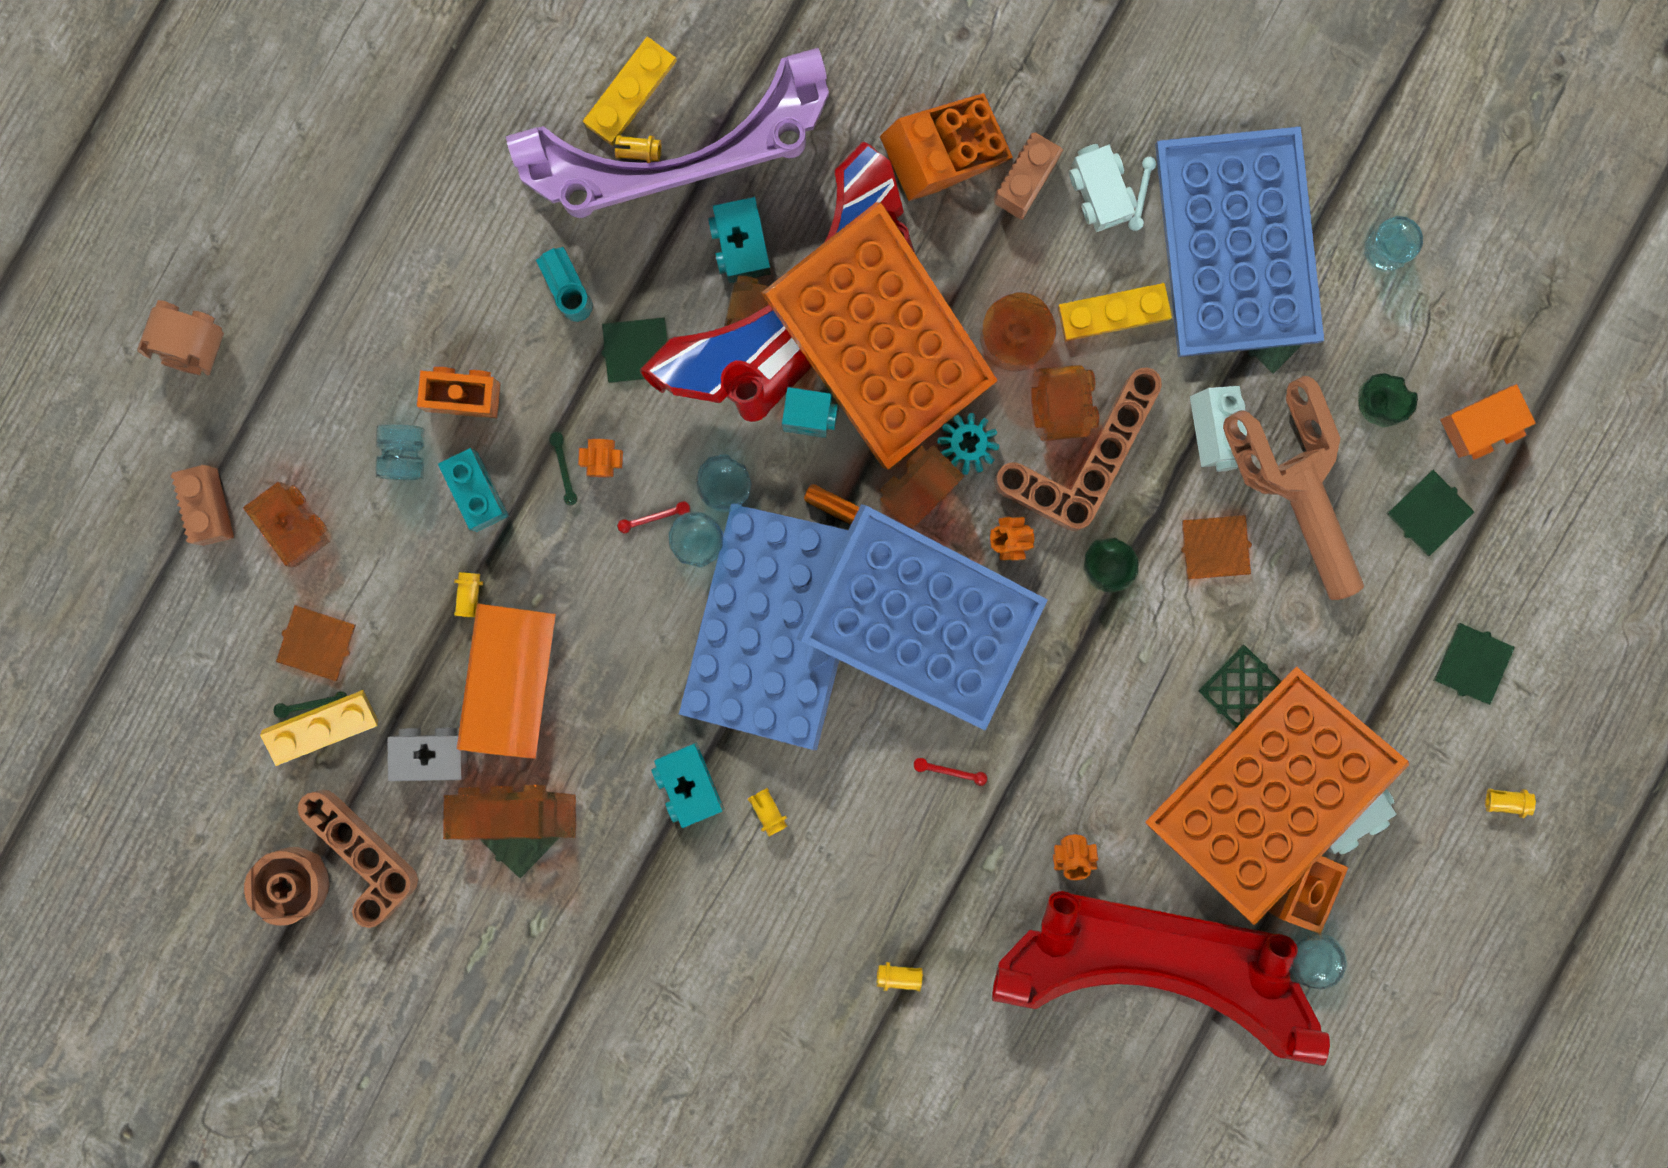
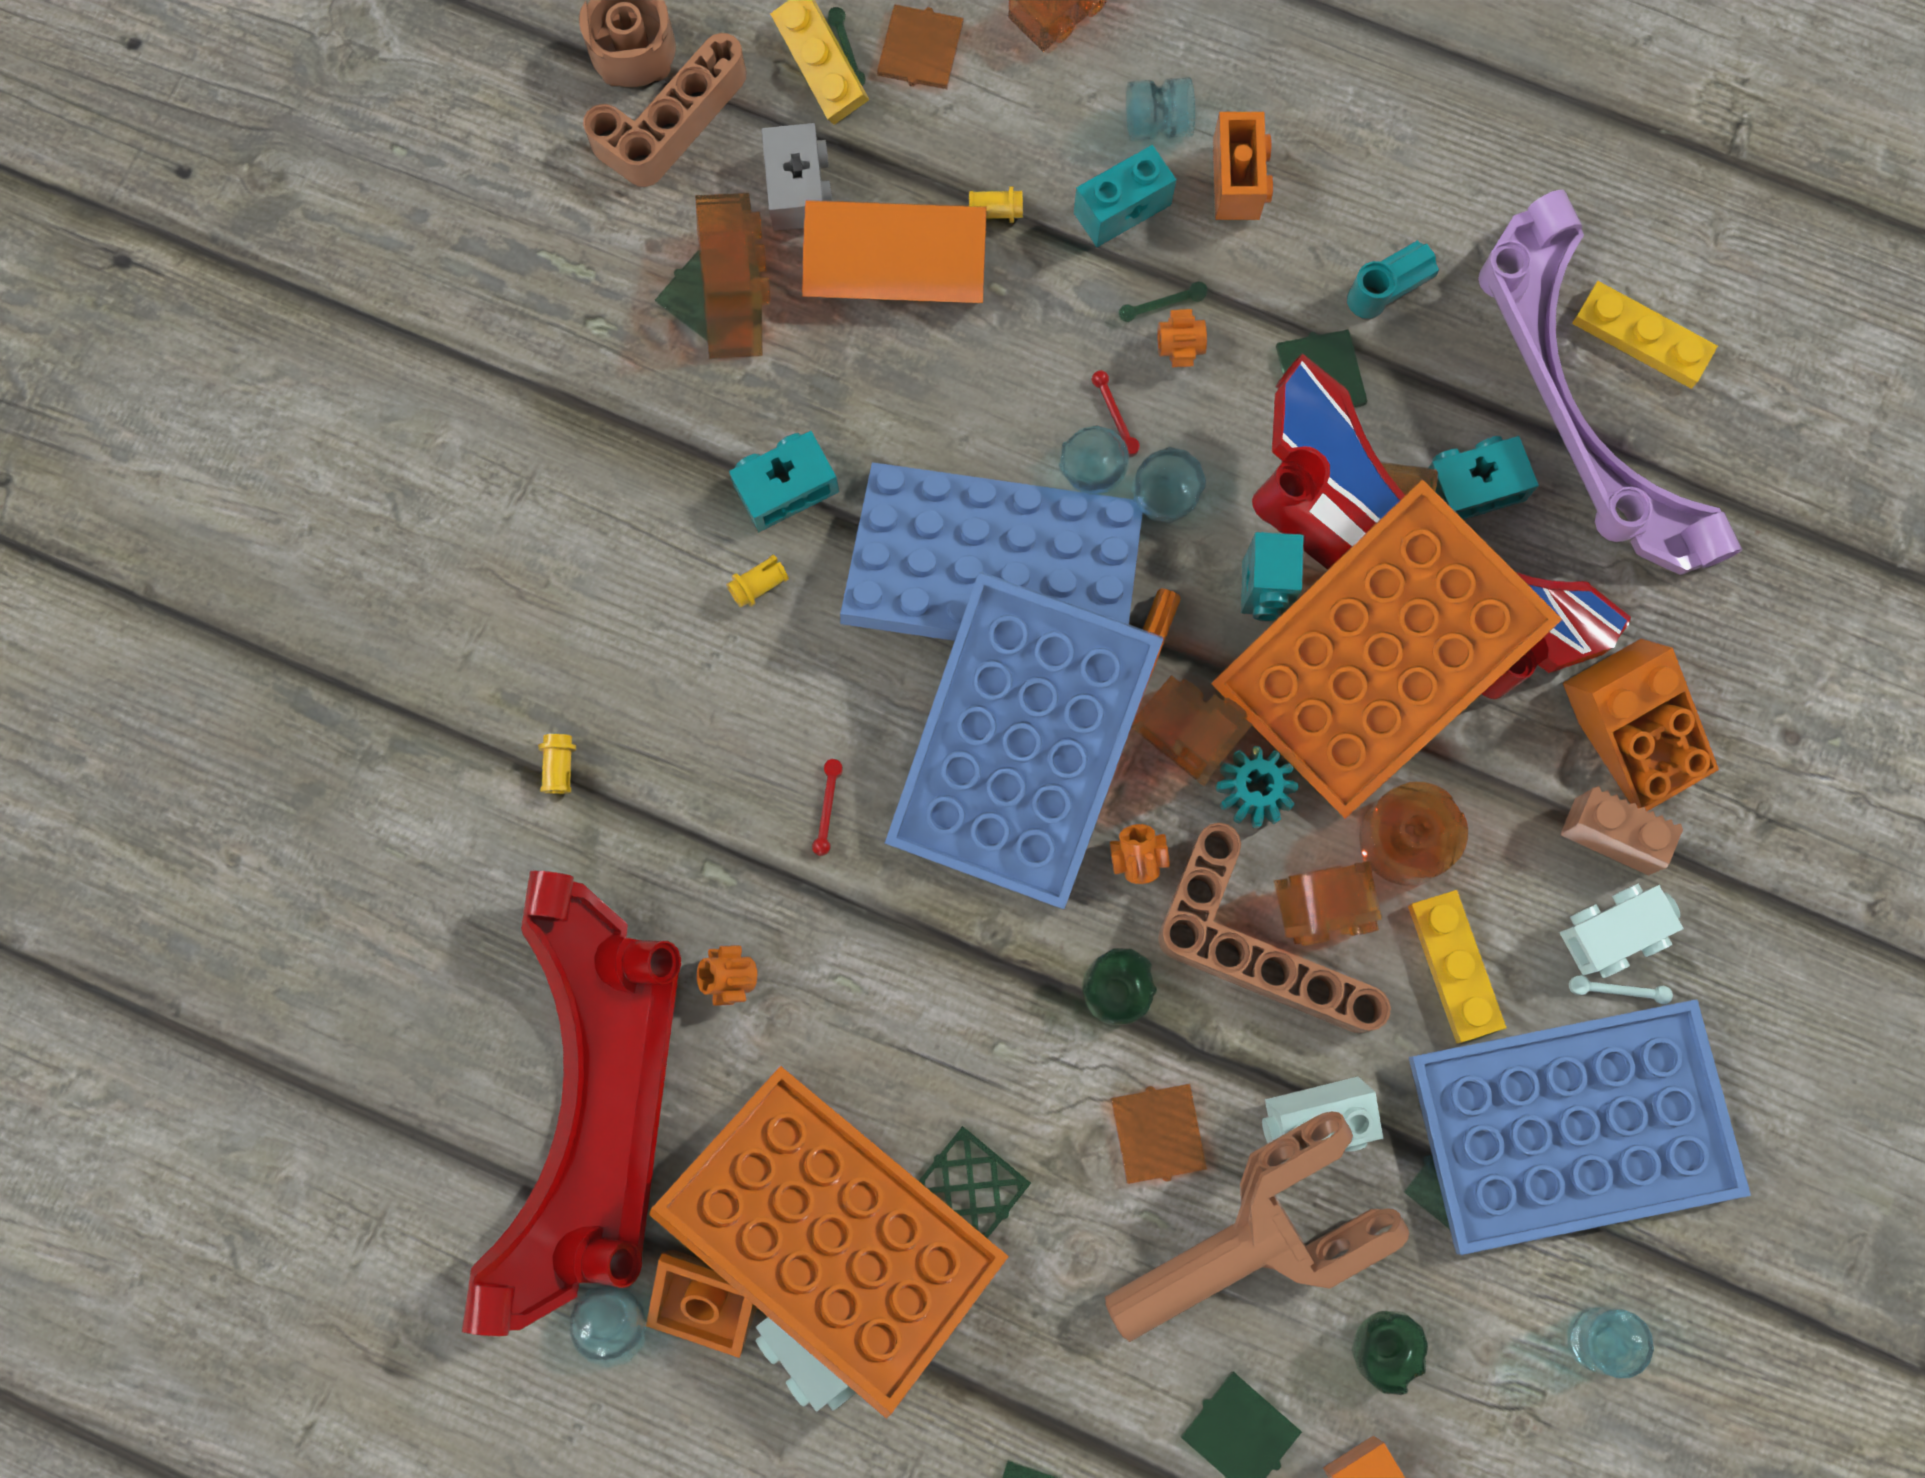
camera: 85 degrees right, 10 degrees down
yellow pin [615,135,662,163] -> none

